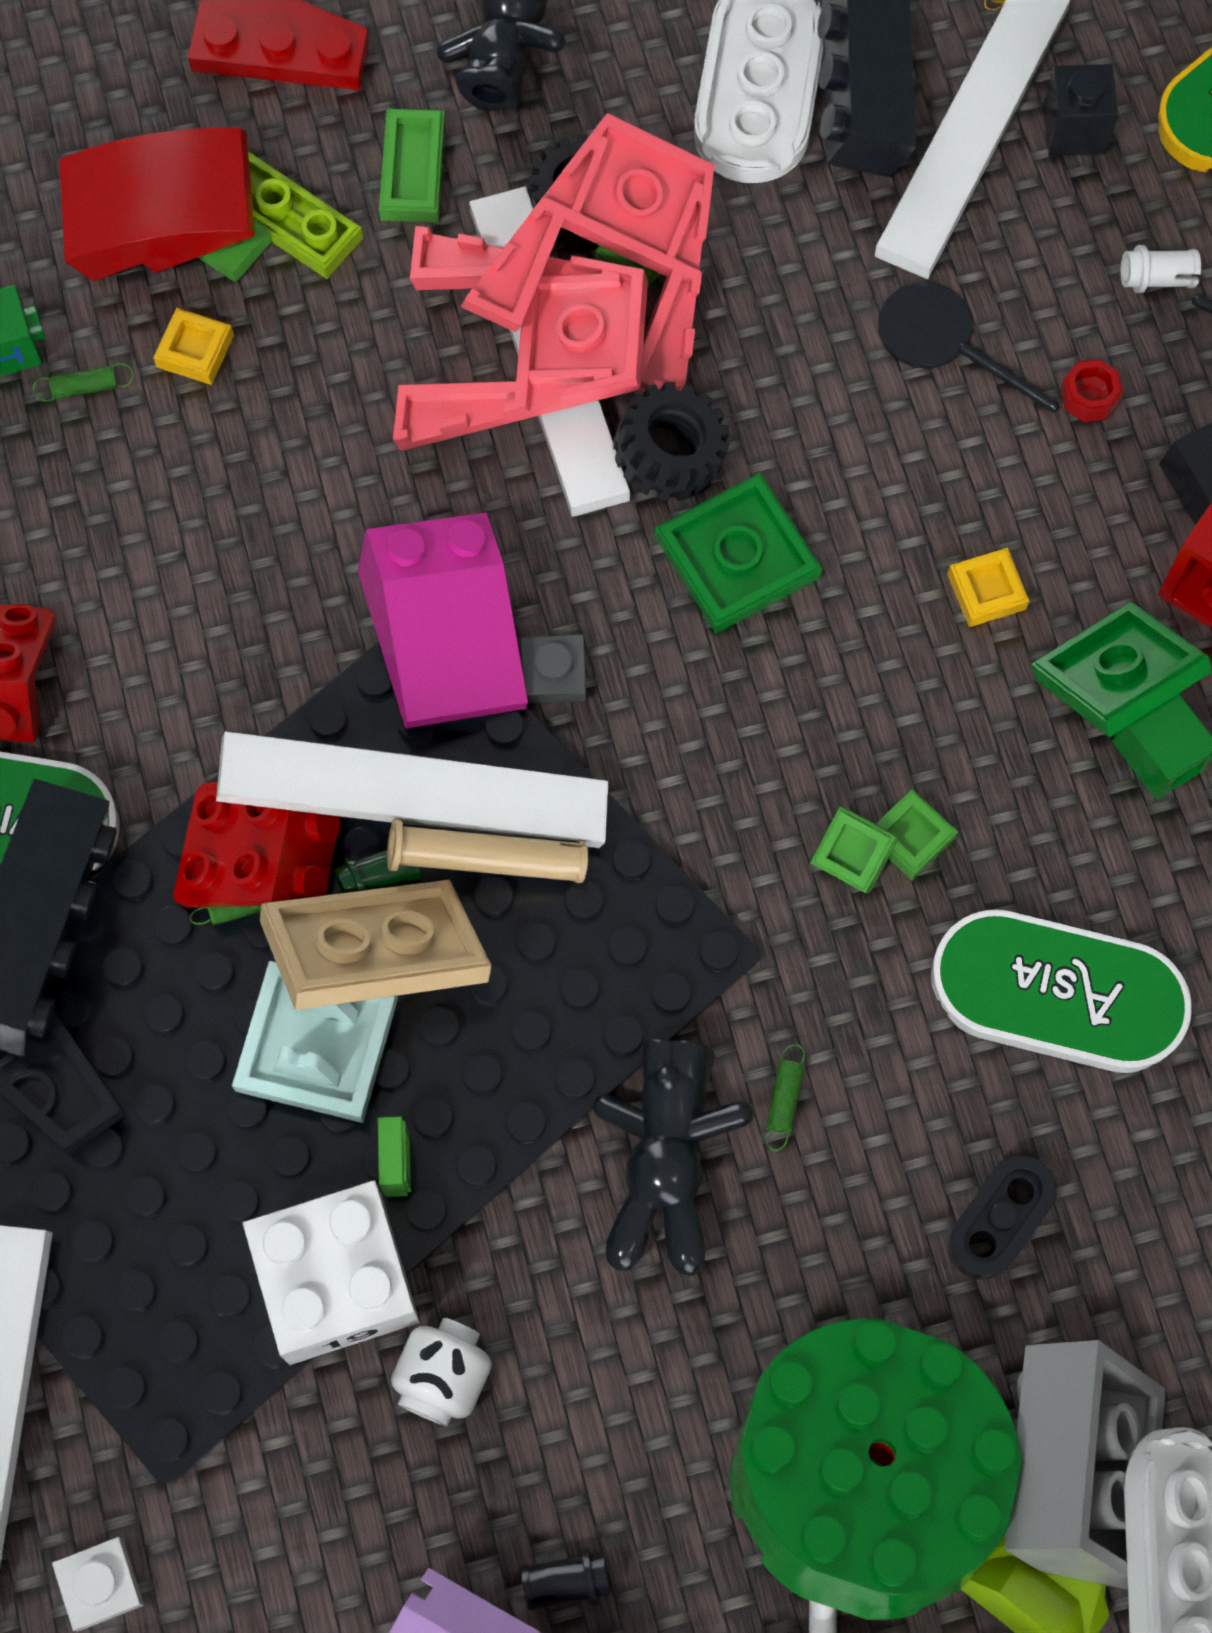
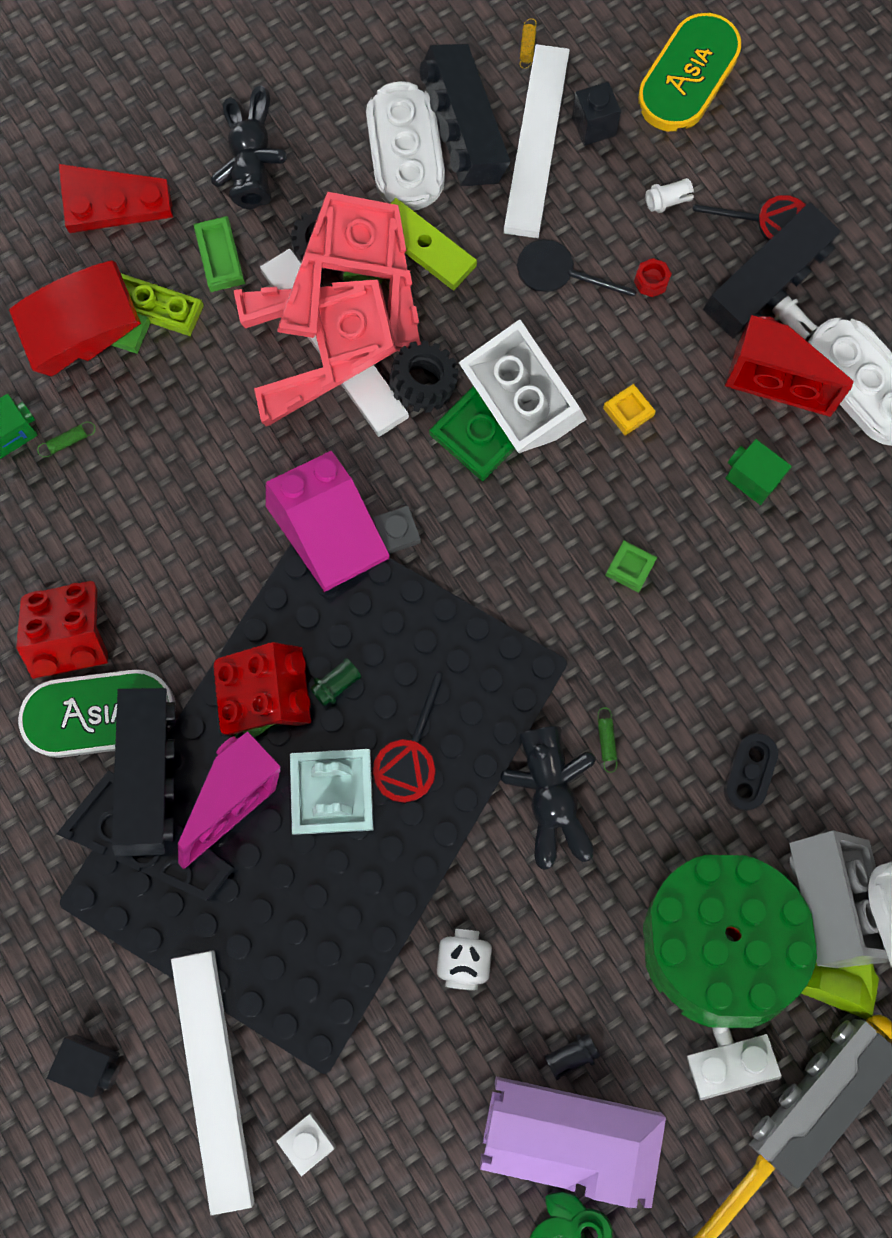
camera: 15 degrees left, 5 degrees up
yellow tile [153,307,234,385] -> none
white tile [216,732,608,848] -> none
white brick [242,1180,420,1365] -> none
tan tile [260,880,491,1010] -> none
bright green tile [378,1117,411,1197] -> none
tan pin [387,819,588,883] -> none
bright green tile [810,807,900,893] -> none
green tile [931,910,1191,1073] -> none
green tile [1031,601,1212,737] -> none
none -> dark pink slope [178,731,281,869]
none -> piece [373,671,443,803]
none -> lime tile [390,198,477,291]
none -> white slope [459,319,587,453]

